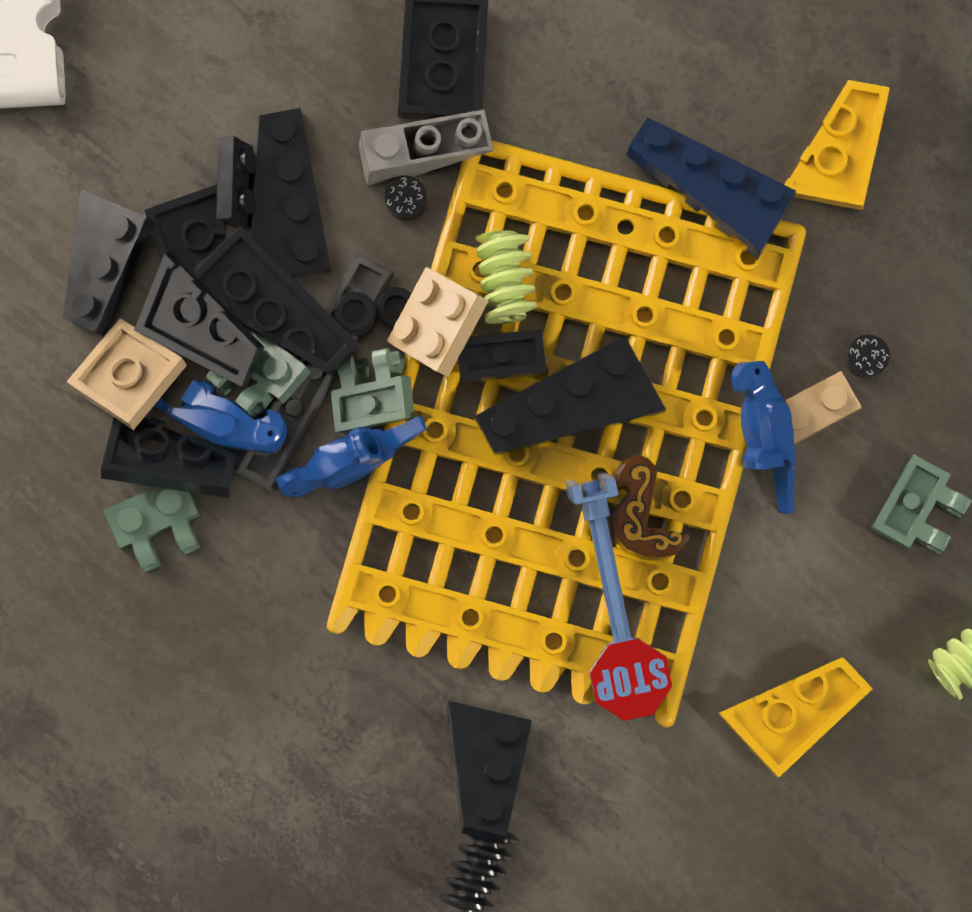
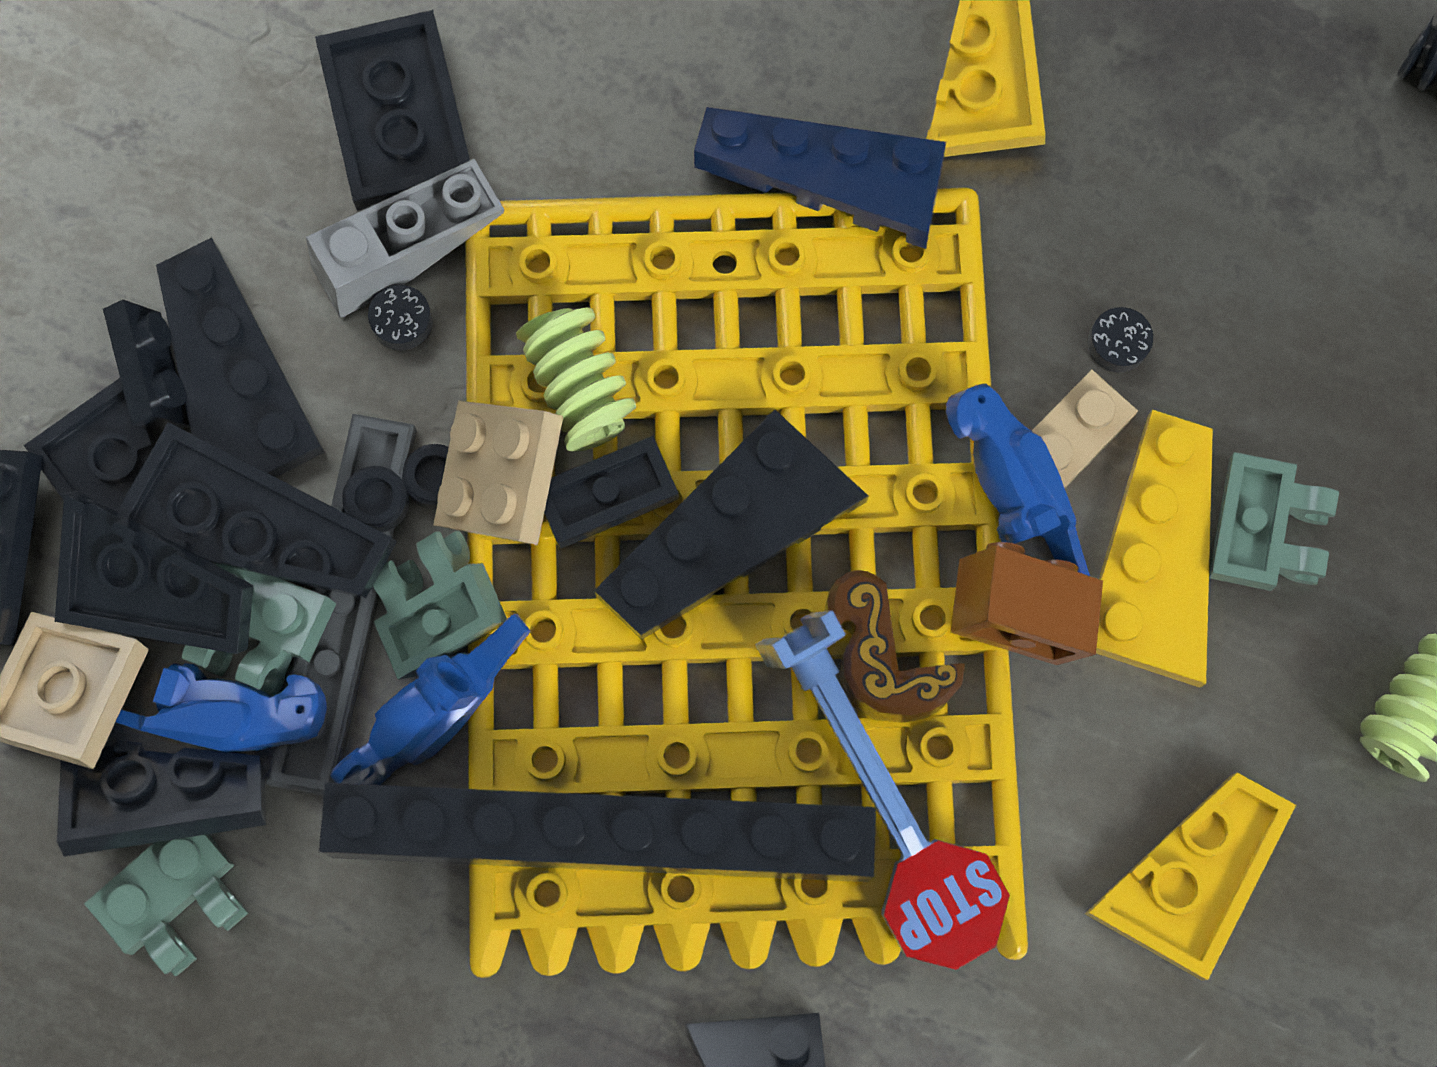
camera: 20 degrees left, 5 degrees down
none -> black brick [319,783,876,882]
none -> dark orange brick [950,542,1103,665]
none -> yellow wing [1096,410,1213,688]

